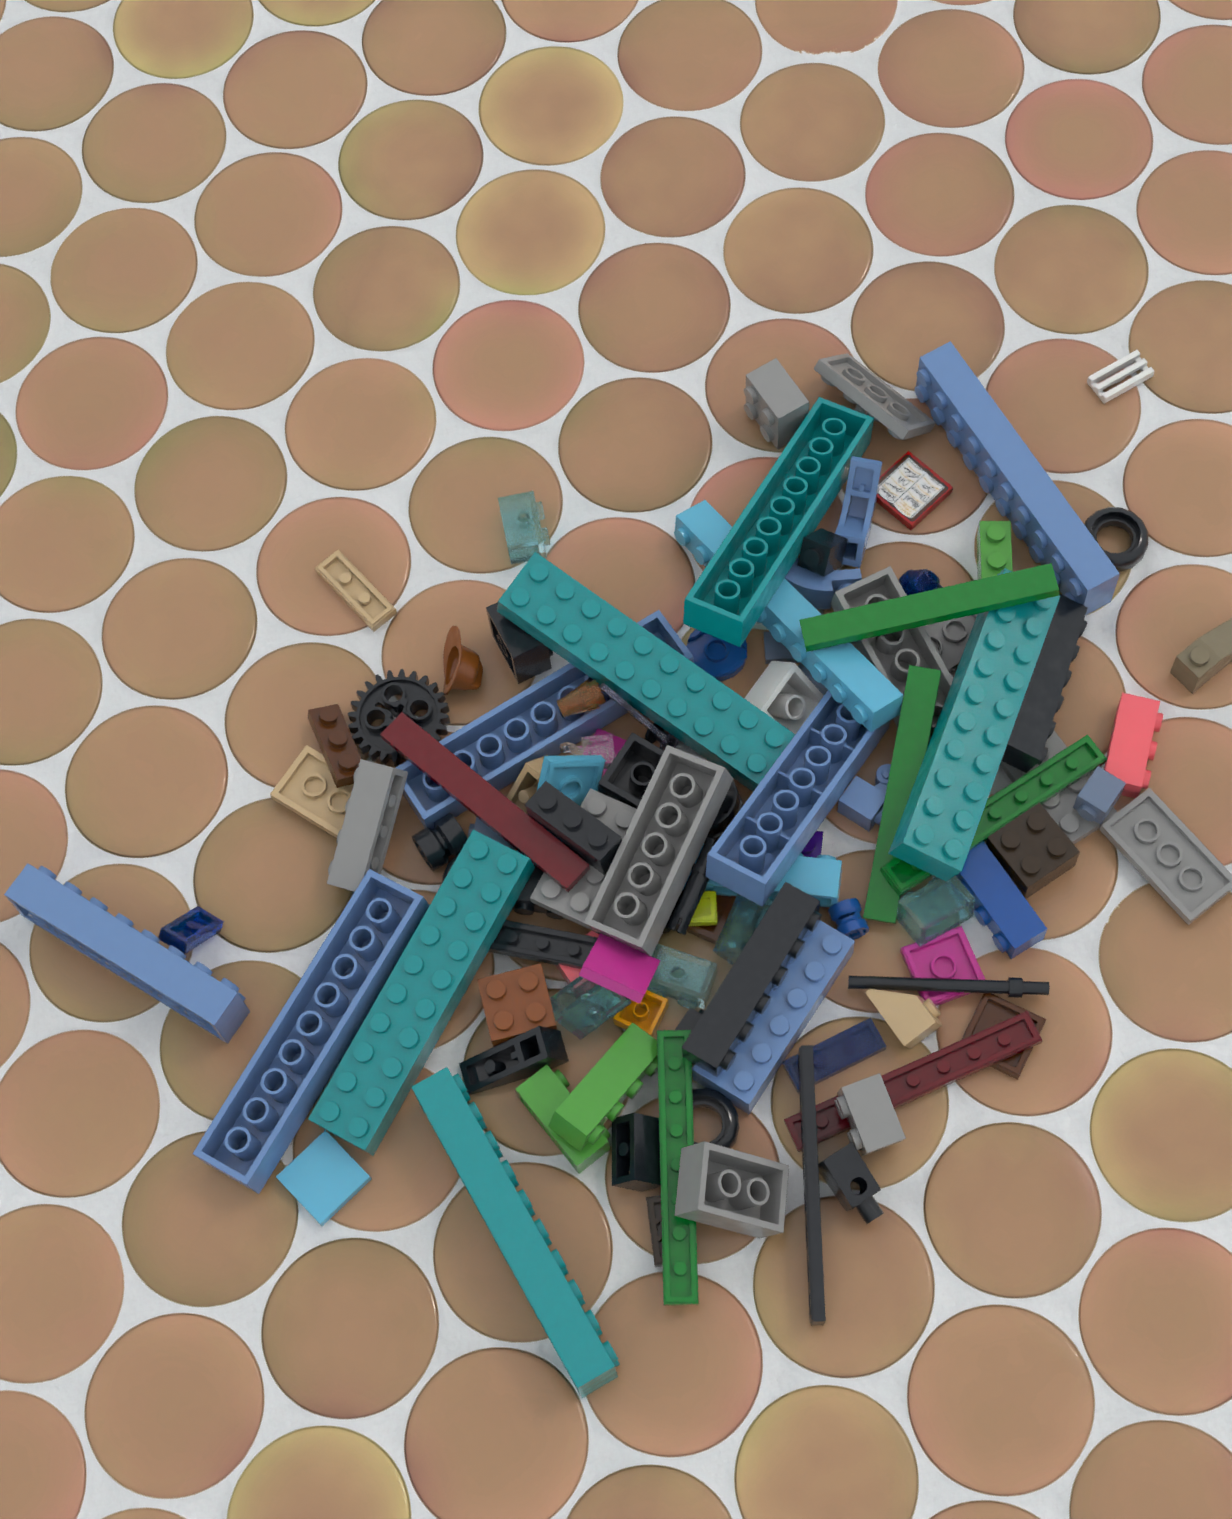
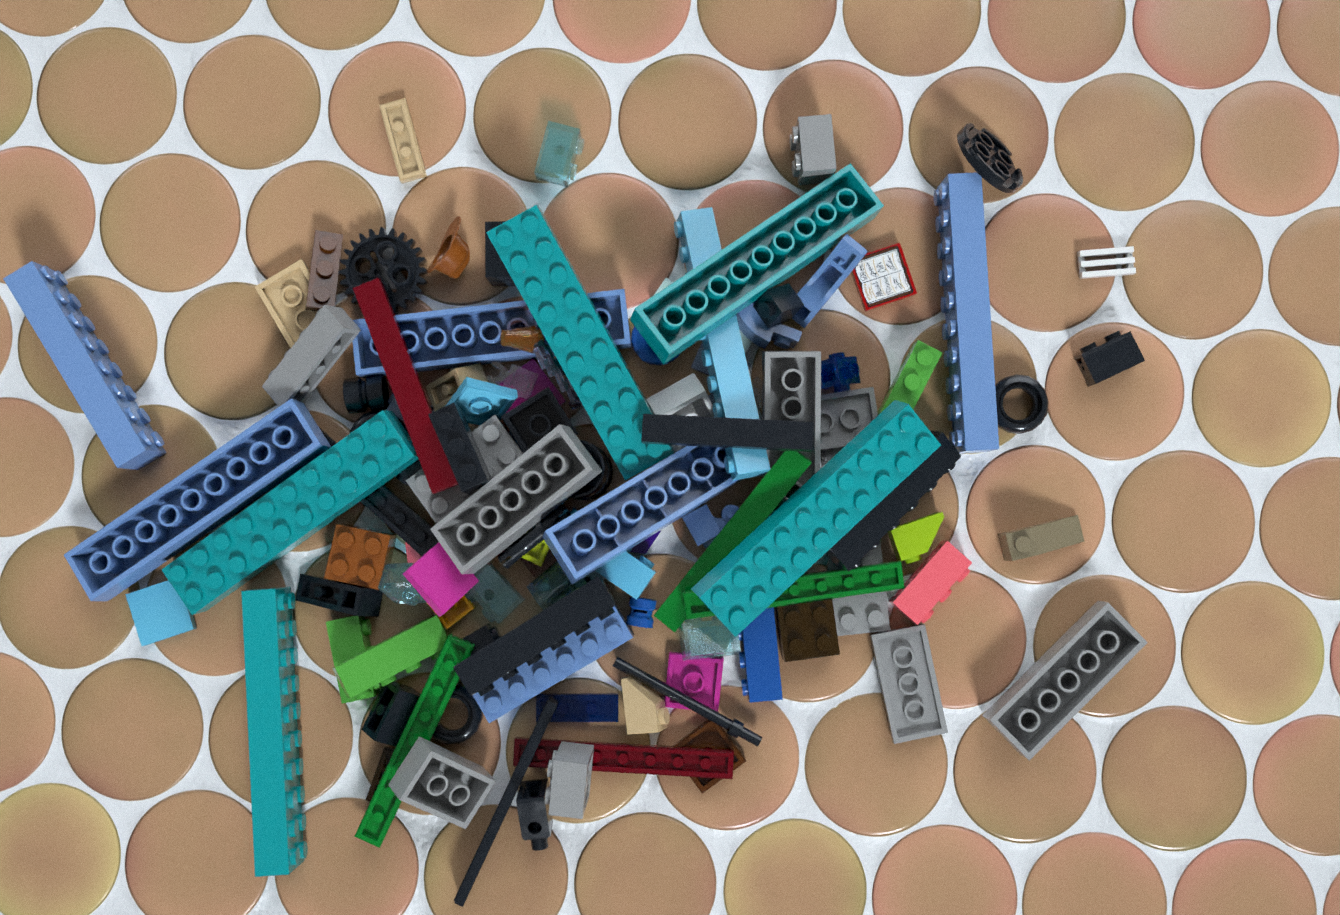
camera: 20 degrees right, 20 degrees up
clear blue plate [158,906,224,954] -> none
green tile [799,563,1059,652] -> none
light grey plate [814,353,936,440] -> none
sand blue brick [1073,766,1126,825] -> none
none -> black tile [641,414,814,452]
none -> lime slope [887,512,944,564]
none -> black tile [957,123,1023,193]
none -> black hinge [1074,331,1145,387]

